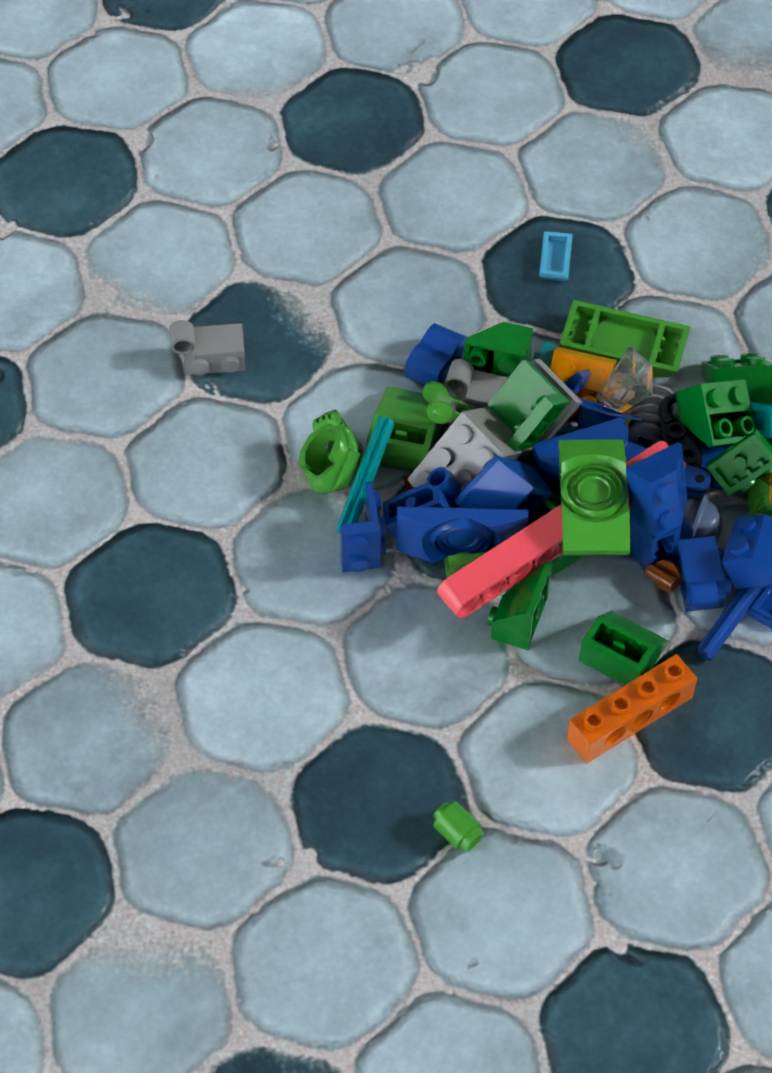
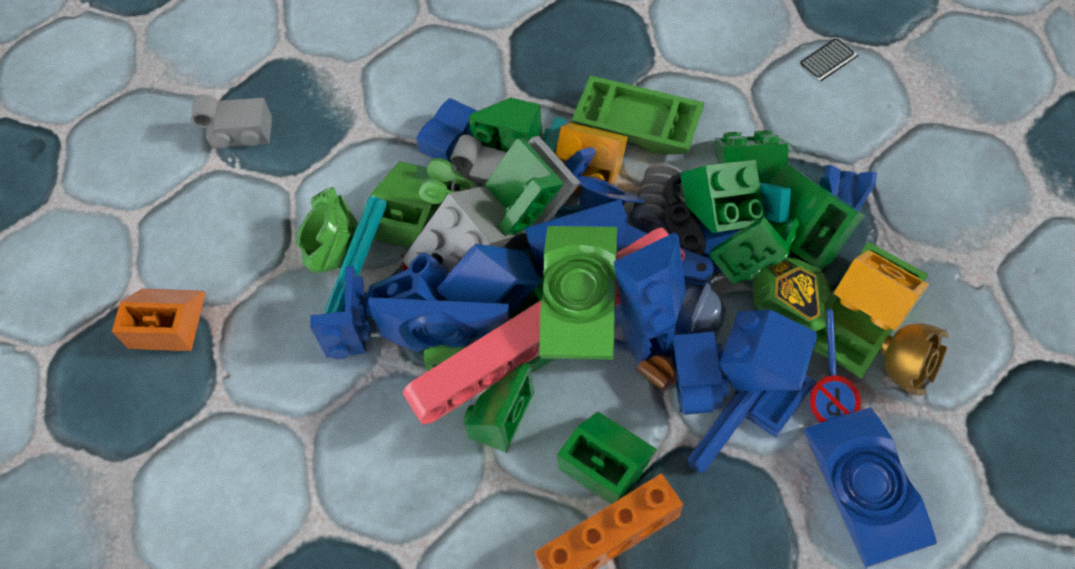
camera: 10 degrees right, 5 degrees up
medium azure tile [539,231,573,282] -> none
clear slope [596,347,653,413] -> none
none -> orange slope [111,288,206,351]

